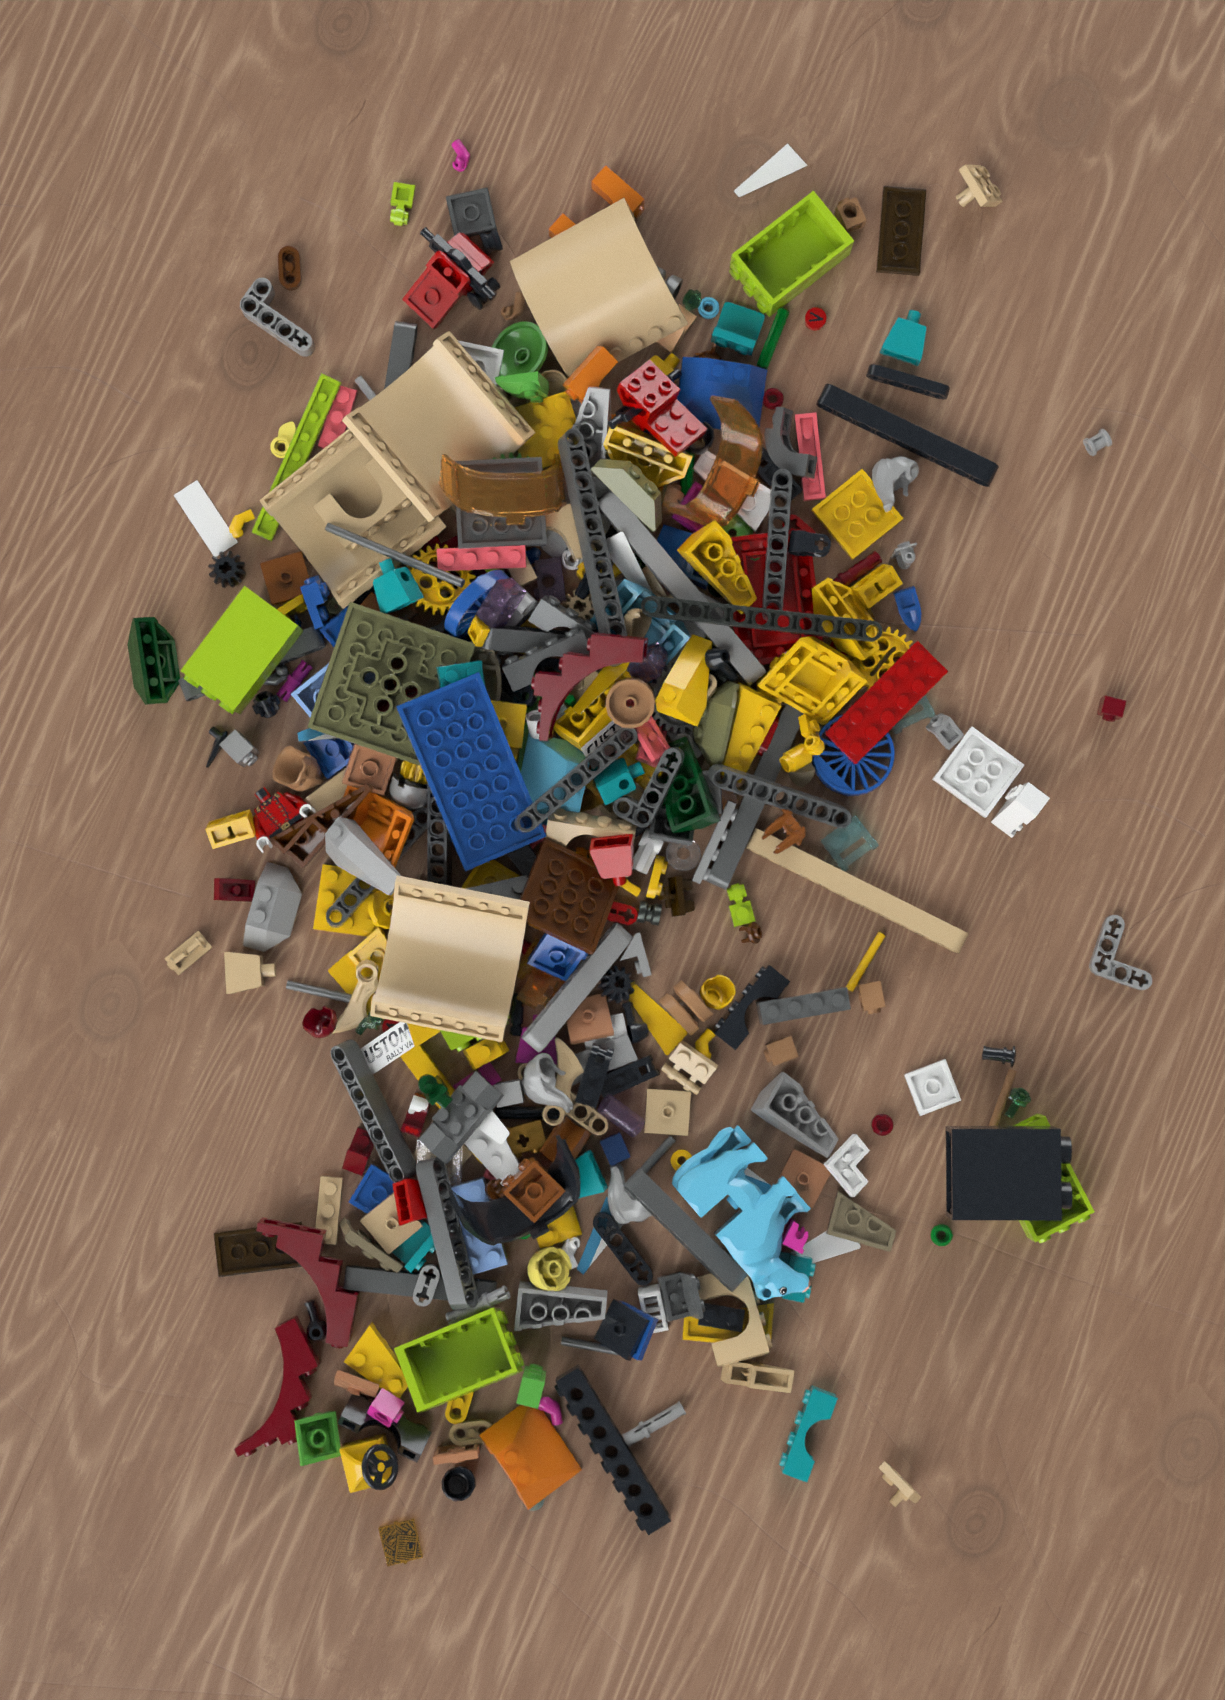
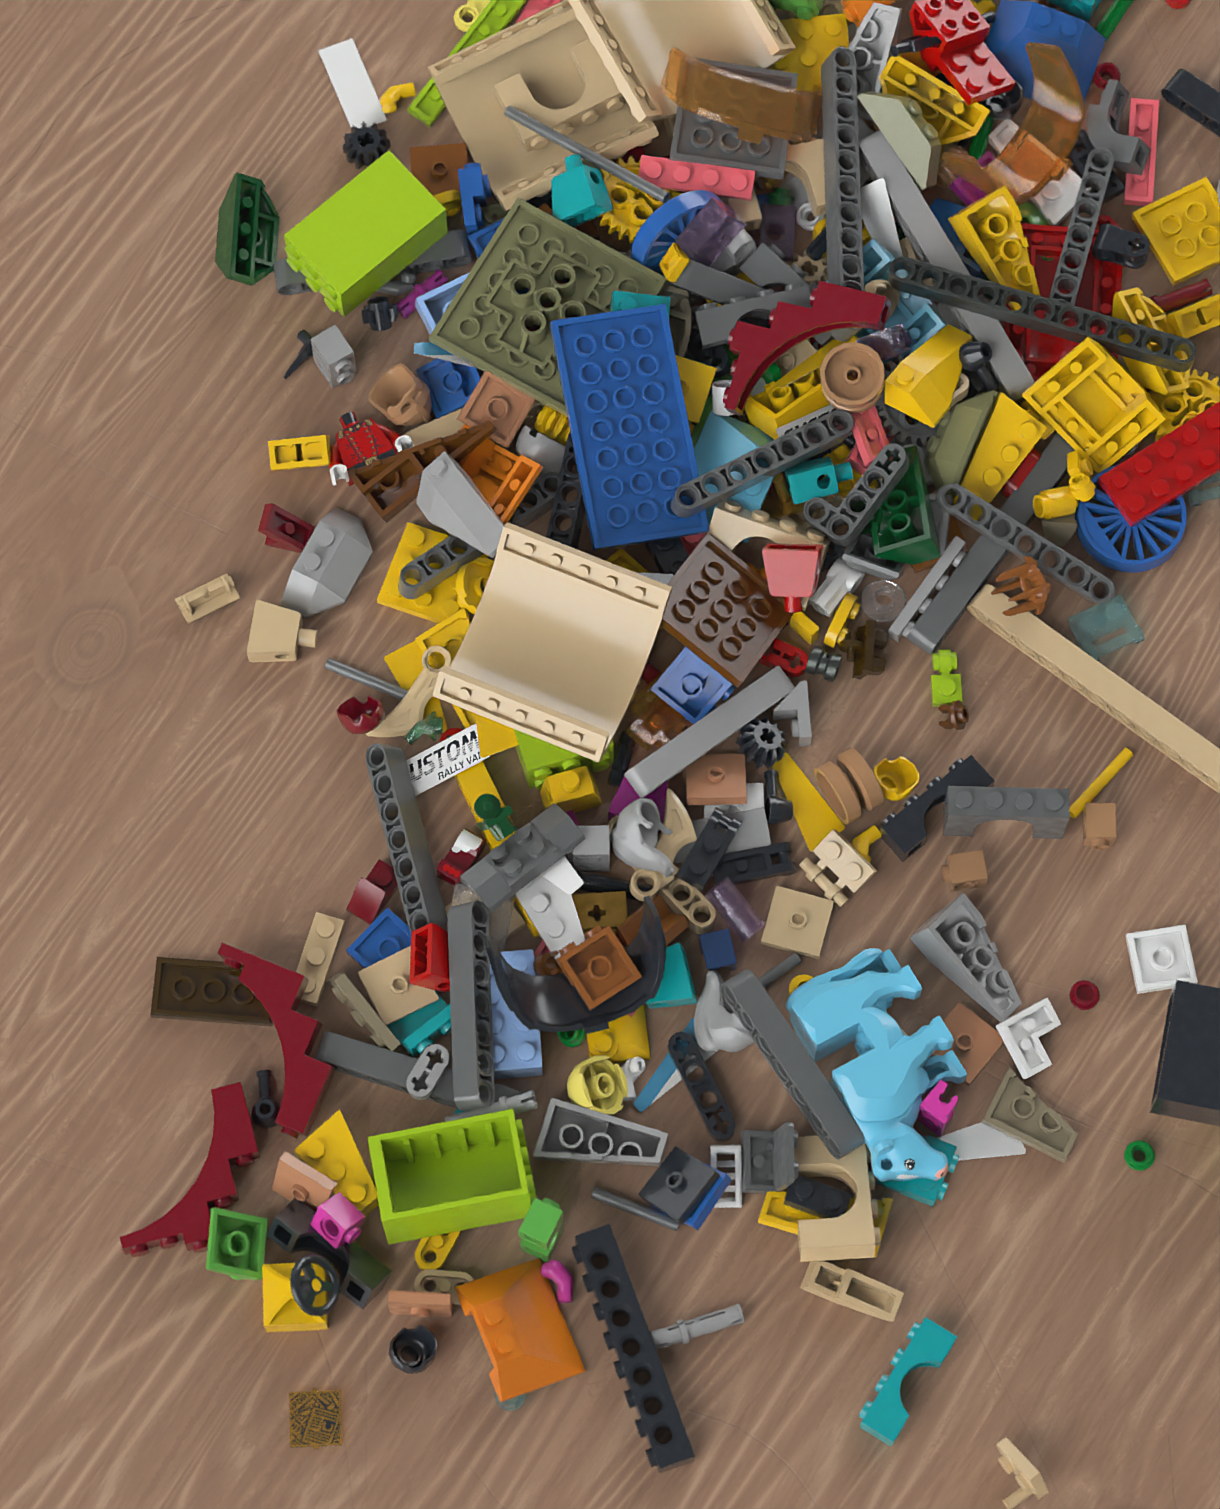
camera: 15 degrees right, 15 degrees down
none -> dark green plate [767,188,795,209]

